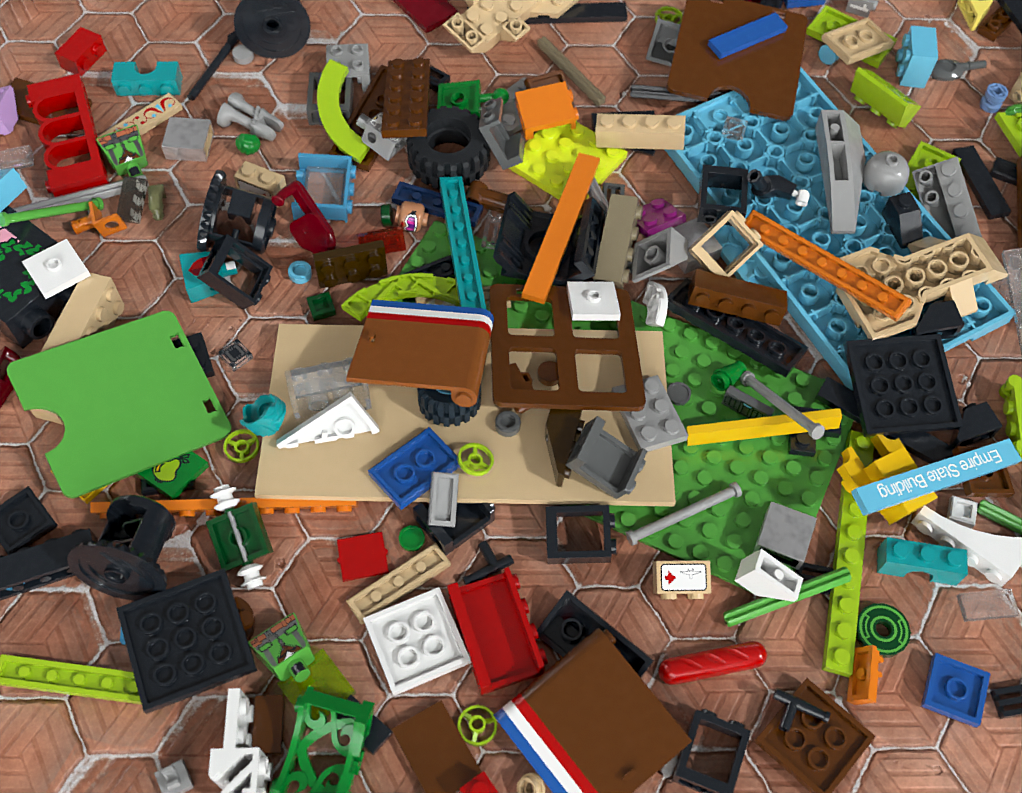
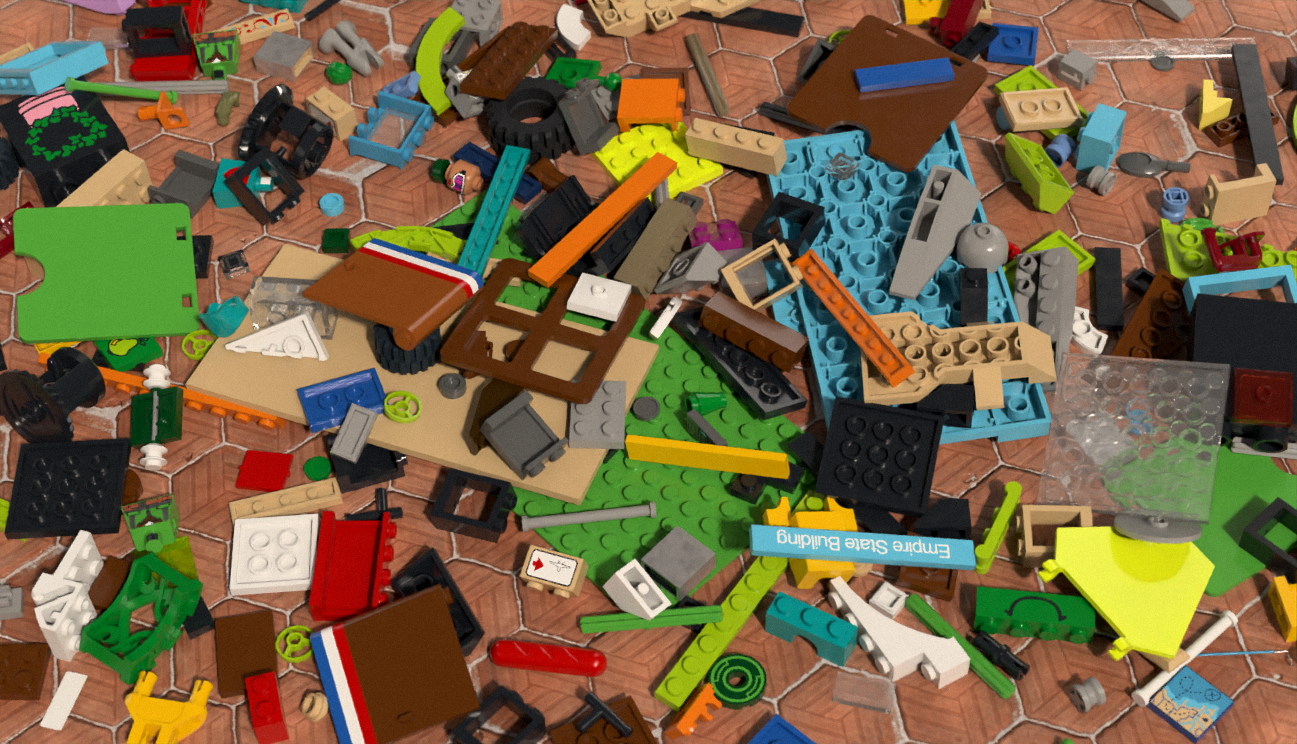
camera: 25 degrees right, 10 degrees down
white plate [22,239,91,299] -> none
clear smoke tile [116,176,148,224] -> none
dark red piece [271,180,336,254] -> none
dark brown plate [312,240,388,289] -> none
clear red plate [357,226,406,254] -> none
light grey bar [740,371,825,439] -> none
black arm [747,169,810,207] -> none
none -> black window [122,5,193,58]
none -> dark grey panel [147,150,220,219]
none -> medium blue plate [377,71,421,105]
none -> white tile [557,4,591,51]
none -> medium blue wheel [1044,134,1076,168]
none -> white tile [1070,306,1108,360]
none -> light grey wheel [1086,165,1117,196]

